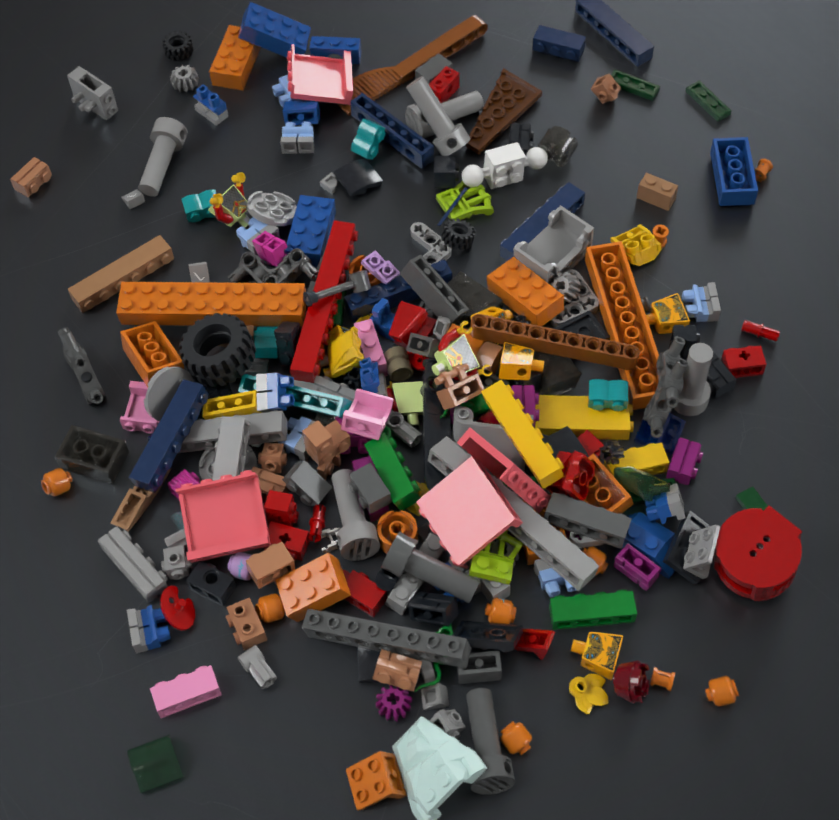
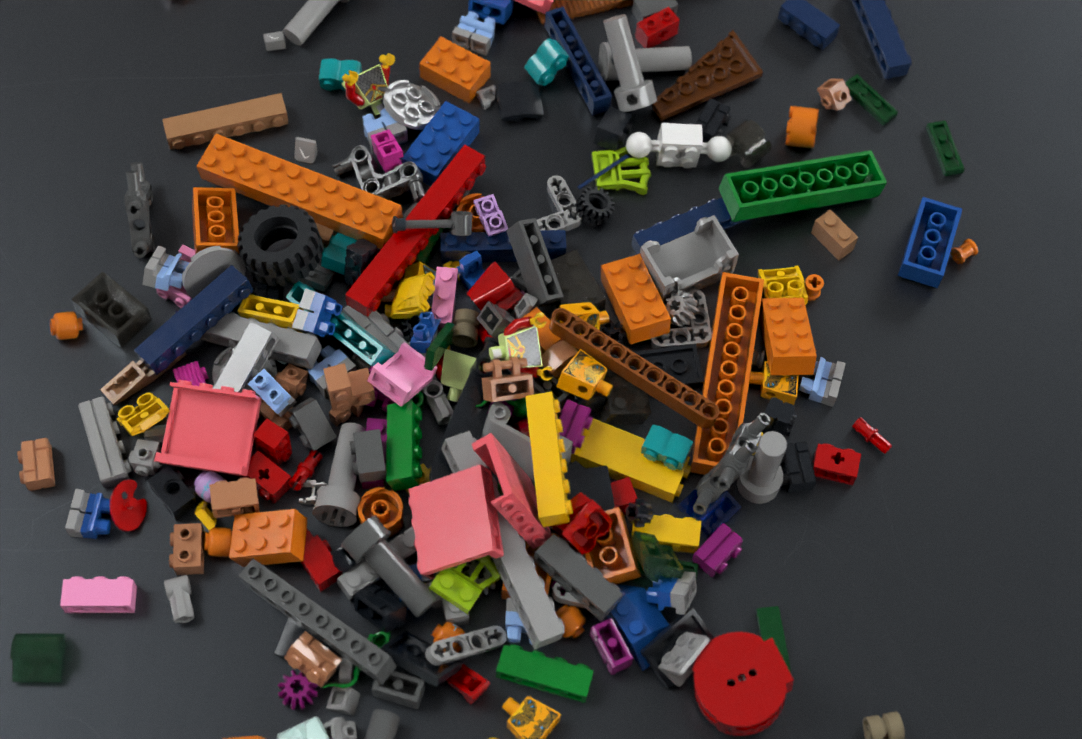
camera: 15 degrees right, 5 degrees up
none -> nougat brick [17,438,55,491]
none -> yellow slope [117,393,170,436]
none -> hips [142,246,189,291]
none -> yellow tile [195,500,217,530]
none -> light blue hips [248,369,297,417]
none -> orange brick [419,37,491,104]
none -> dark green tile [424,322,455,371]
none -> light grey beam [426,626,507,665]
none -> green brick [719,150,887,222]
none -> orange brick [759,298,817,376]
none -> orange brick [786,106,819,148]

